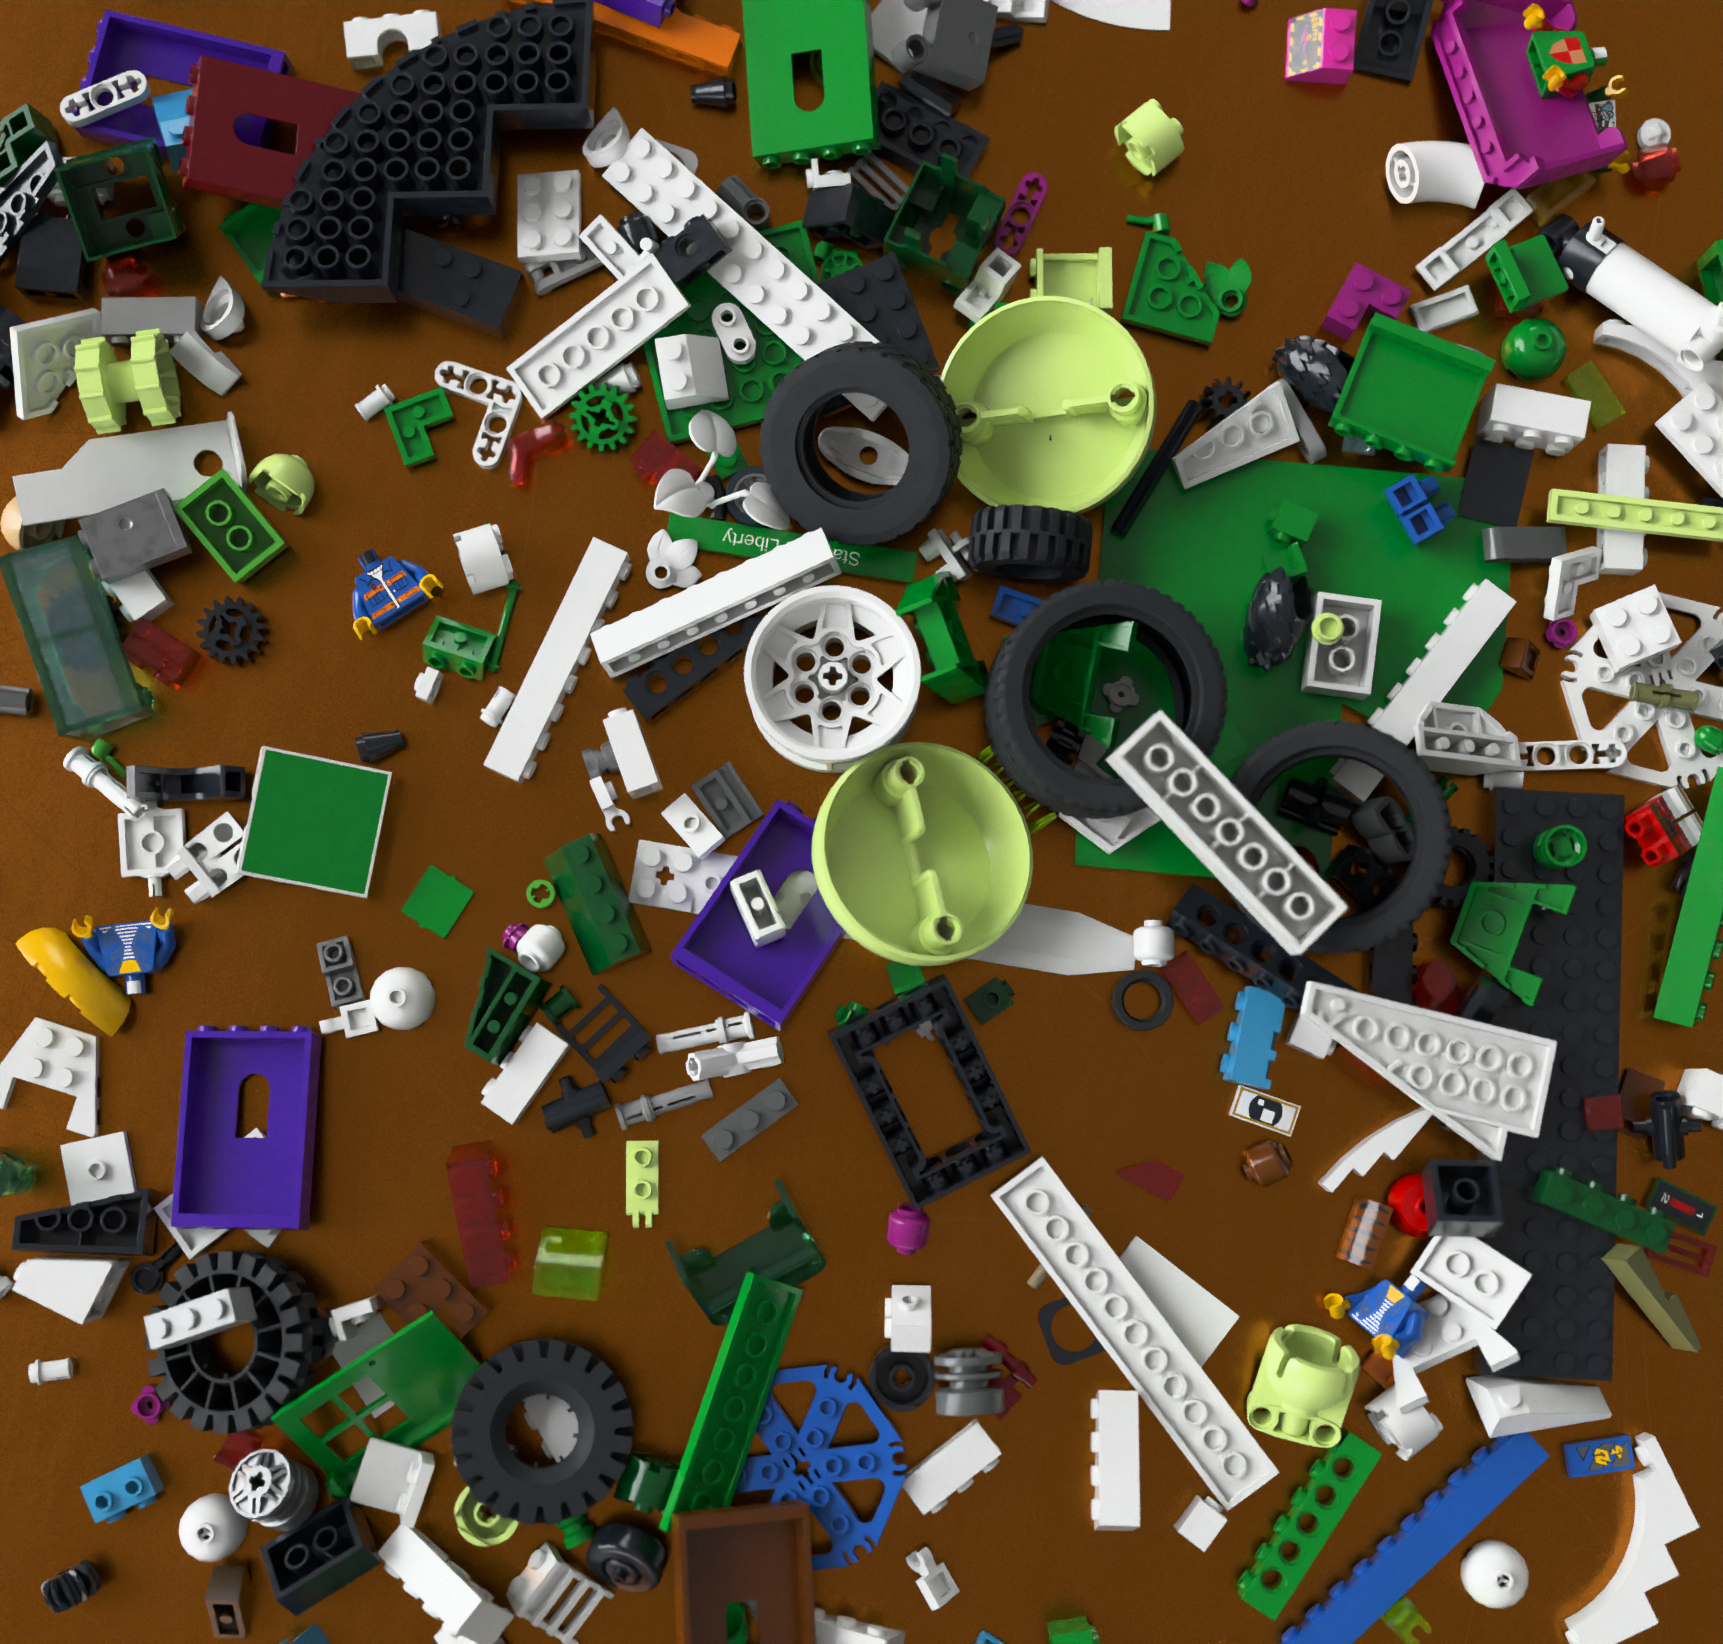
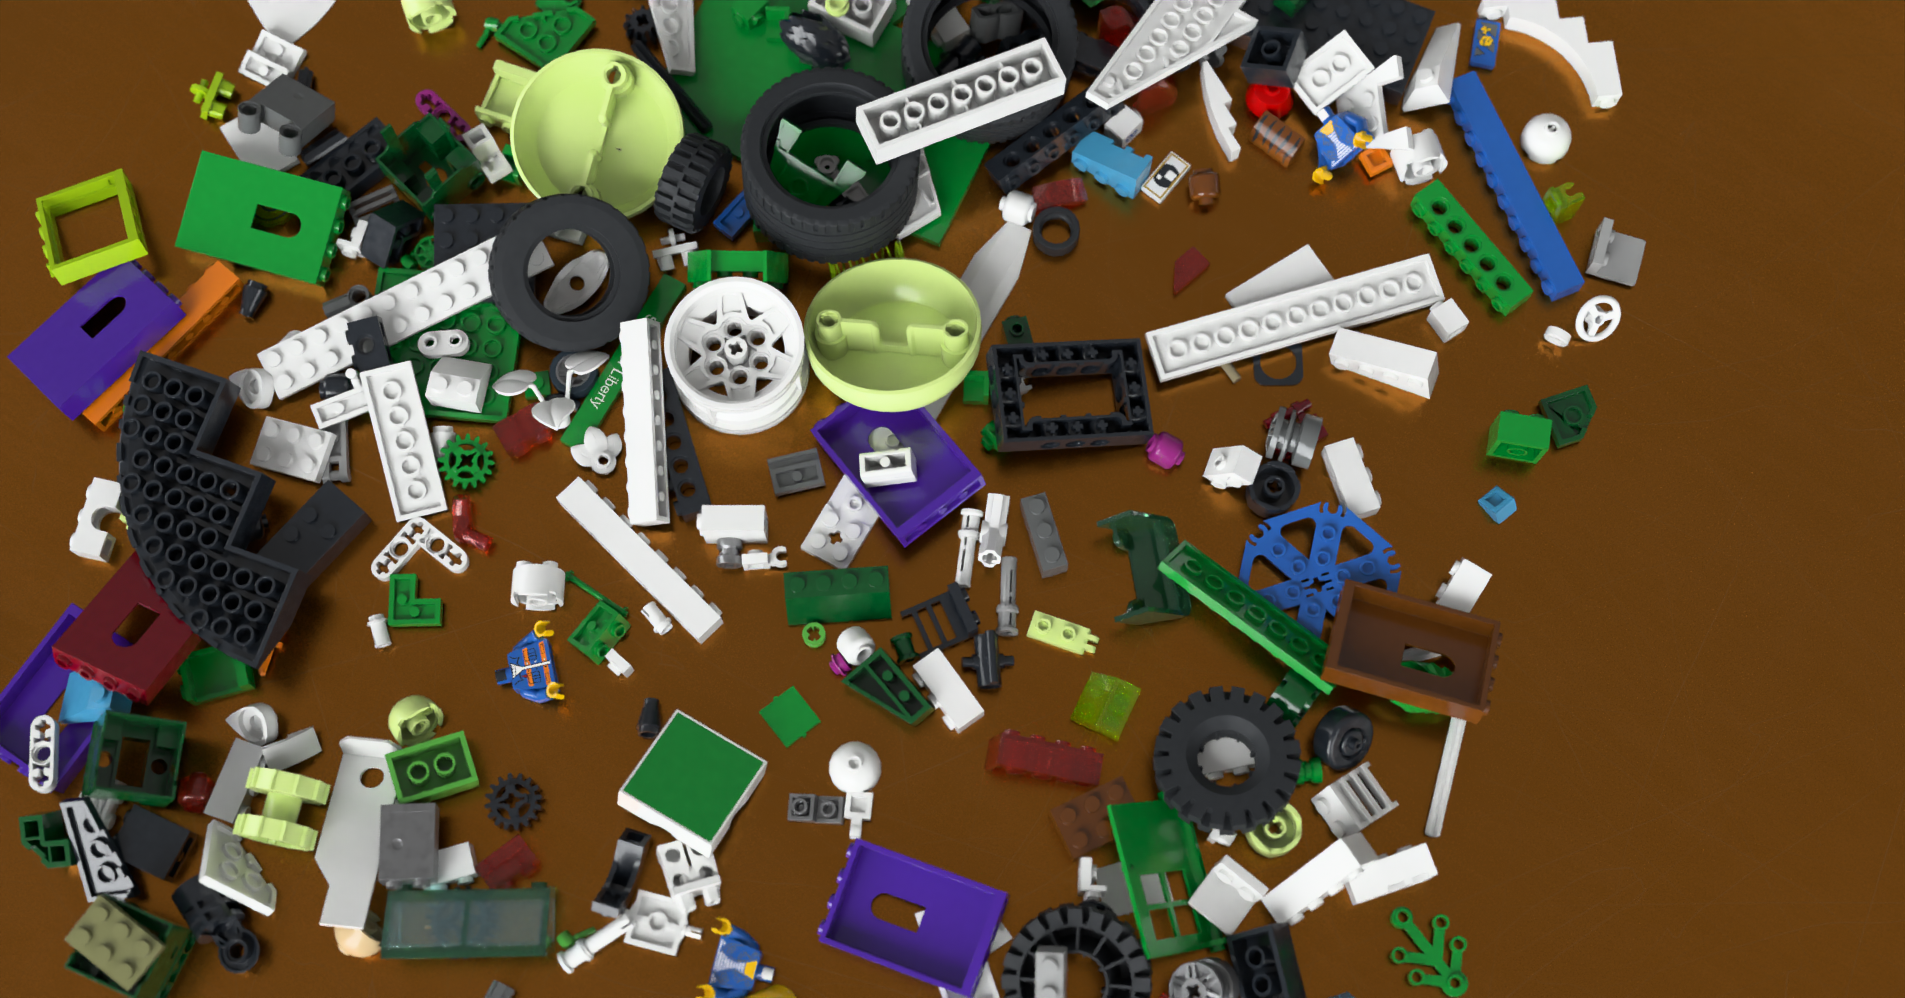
camera: 70 degrees left, 10 degrees down
white plate [661,793,726,860] -> none
white plate [906,1547,960,1611] -> none
yellowish green piece [1246,1324,1360,1448] -> none

